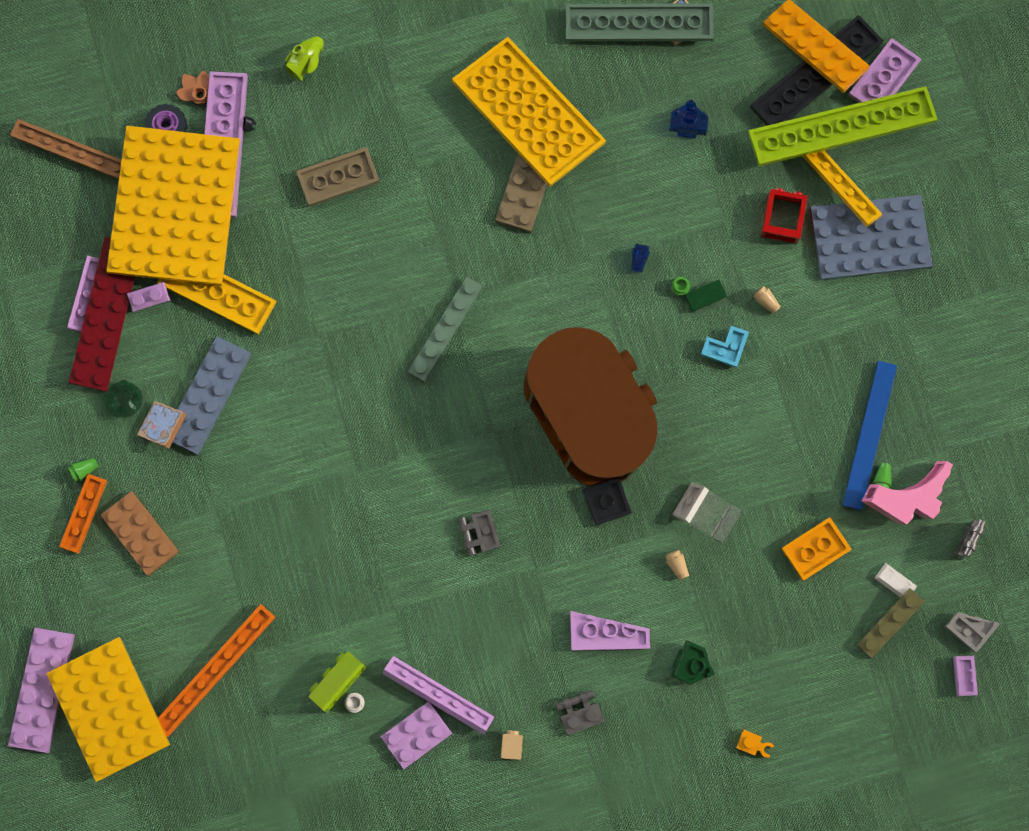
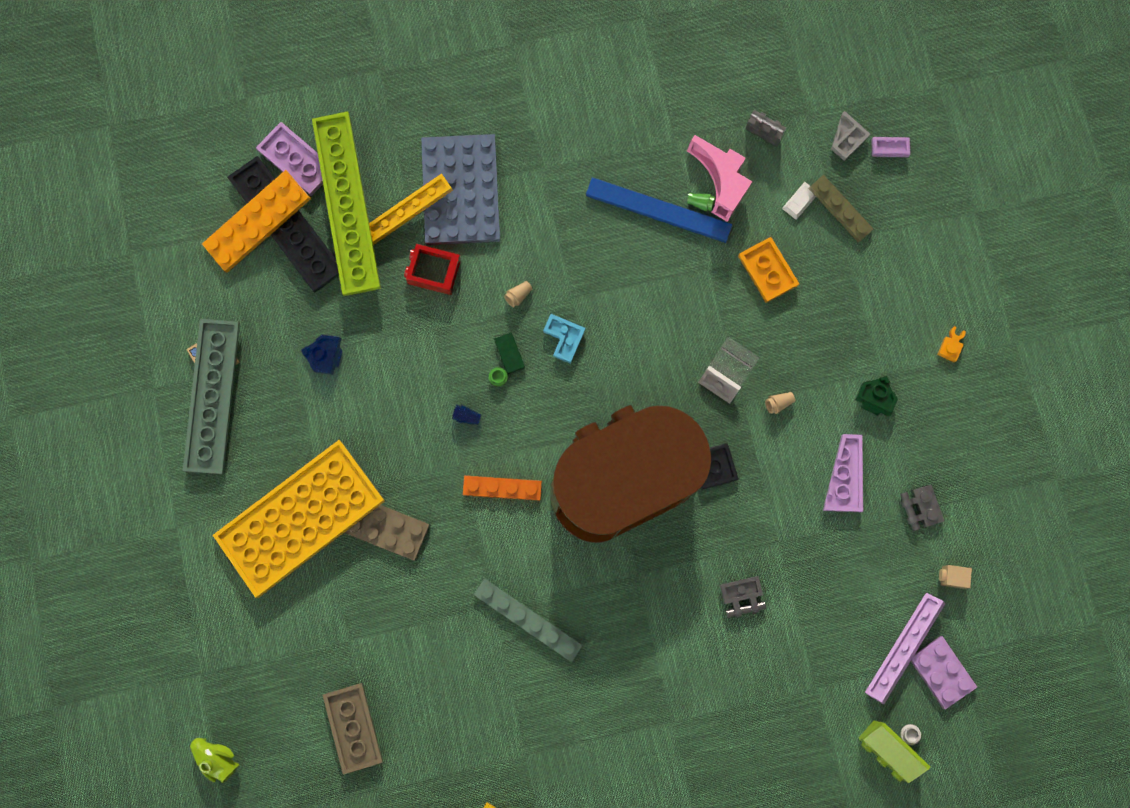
camera: 85 degrees left, 0 degrees up
none -> orange plate [463,476,542,501]

